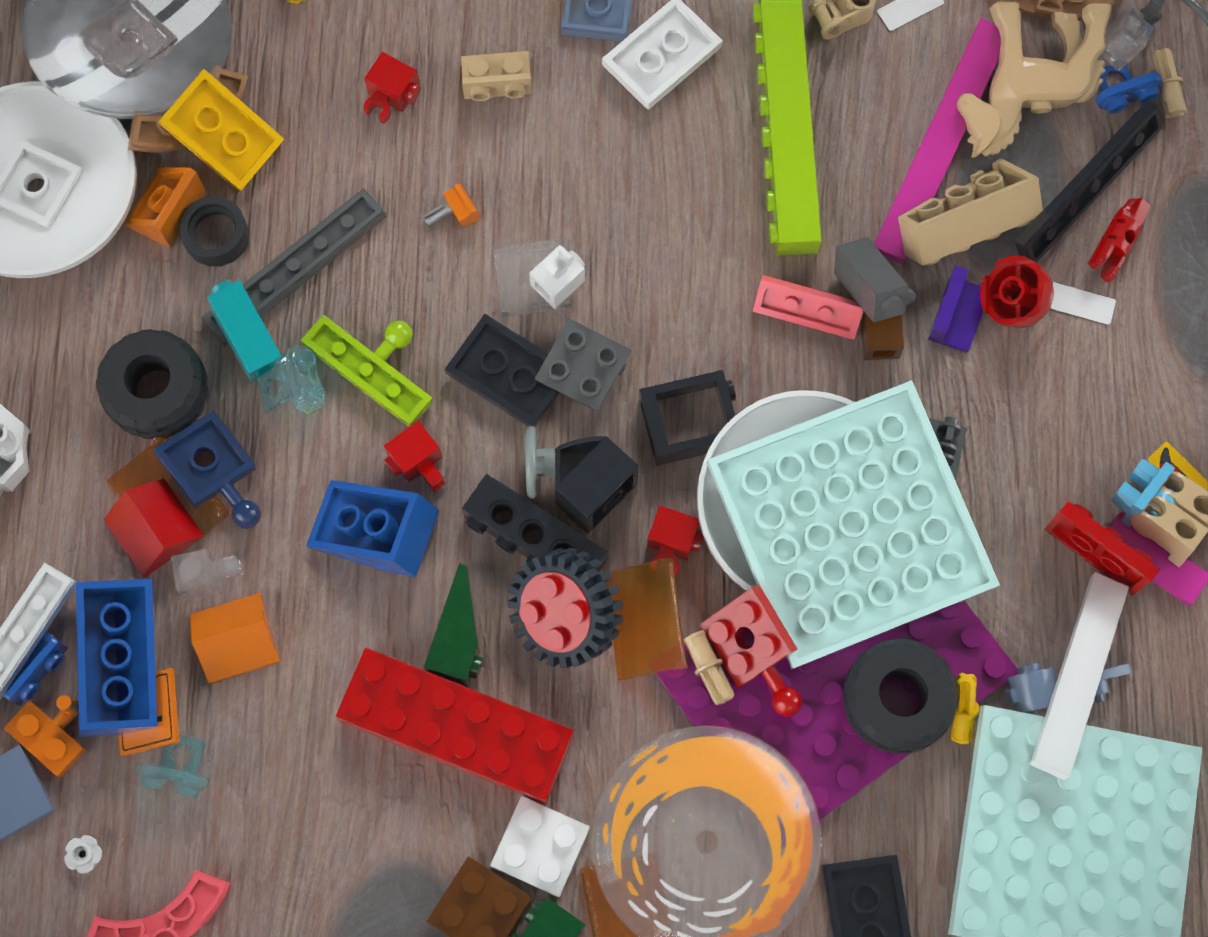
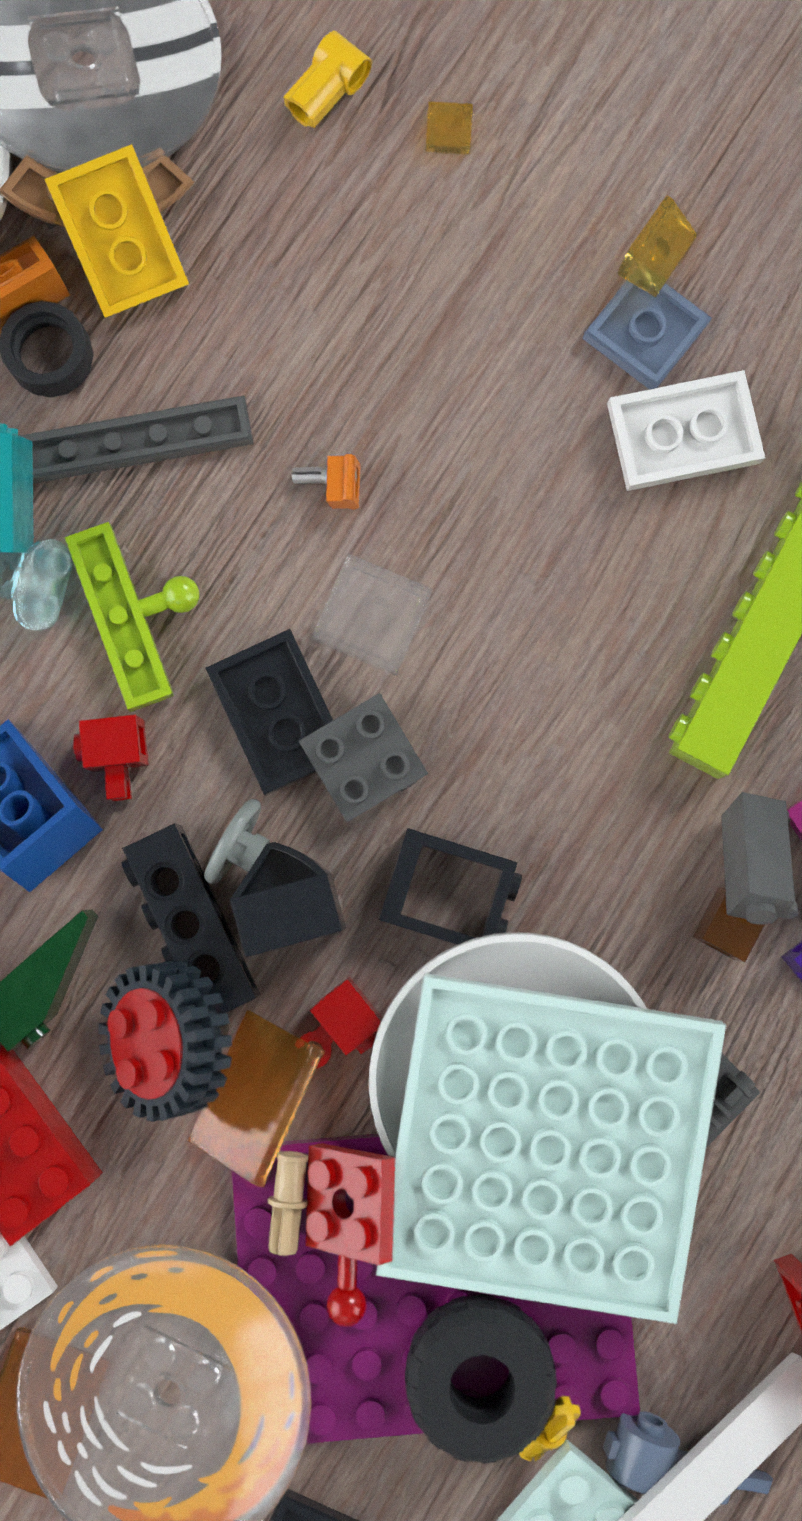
camera: 30 degrees right, 10 degrees up
red brick [363,51,421,124] -> none
tan bracket [461,51,532,101] -> none
white brick [529,245,585,309] -> none
coral plate [752,275,863,340] -> none

